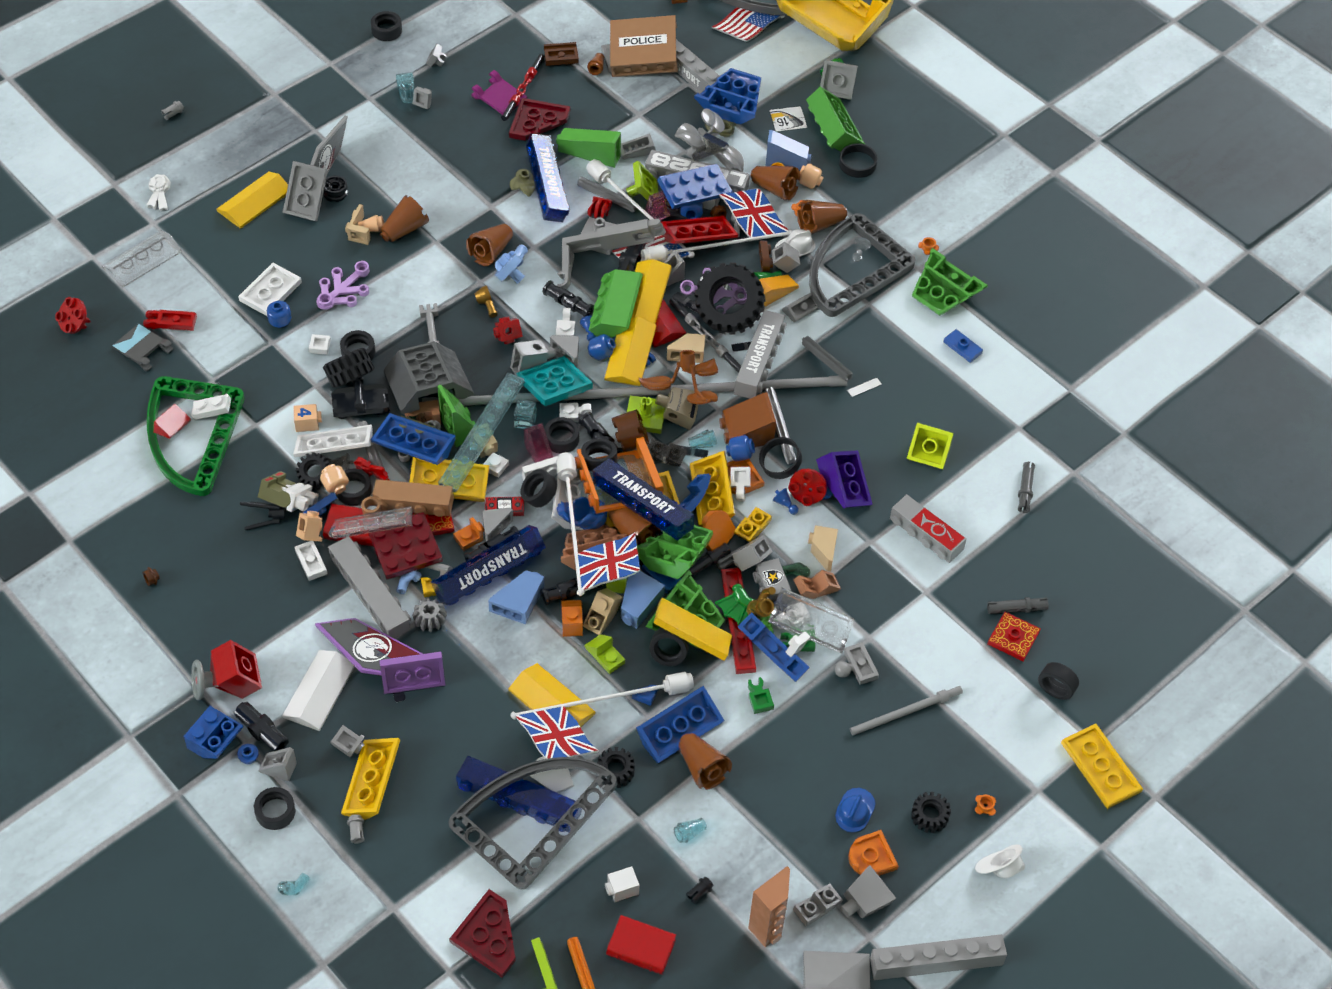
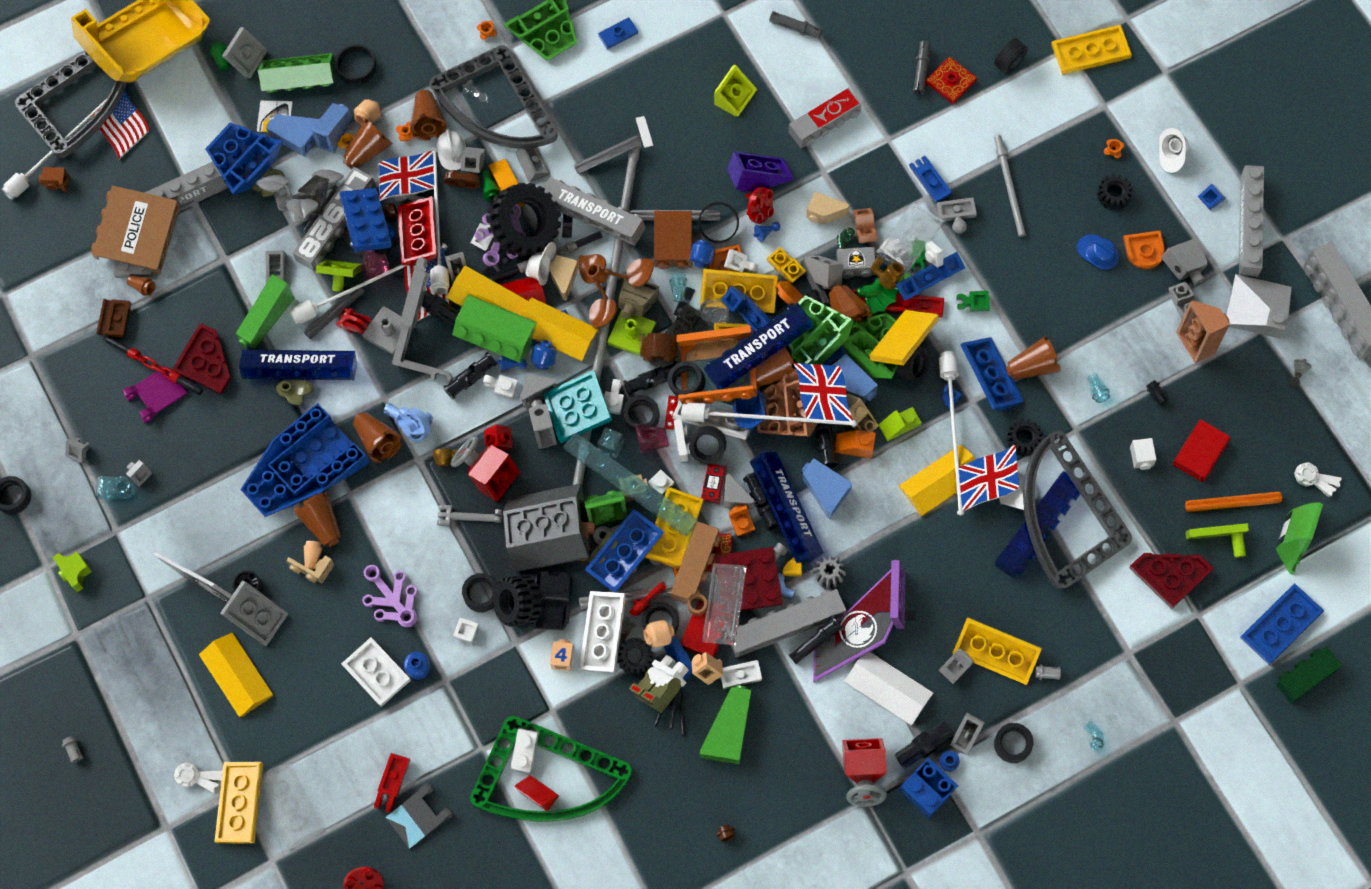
camera: 70 degrees left, 15 degrees up
none -> lime brick [52,552,92,593]
none -> yellow tile [215,762,263,844]
none -> blue wedge [240,403,370,517]
none -> medium blue slope [266,114,319,157]
none -> red piece [451,436,520,502]
none -> white piece [526,242,556,286]
none -> clear hair [700,299,730,327]
none -> bright green slope [700,685,751,765]
none -> black pin [789,616,844,665]
none -> dark orange cone [829,284,872,323]
none -> blue hinge [909,155,952,204]
none -> blue slope [1198,184,1226,210]

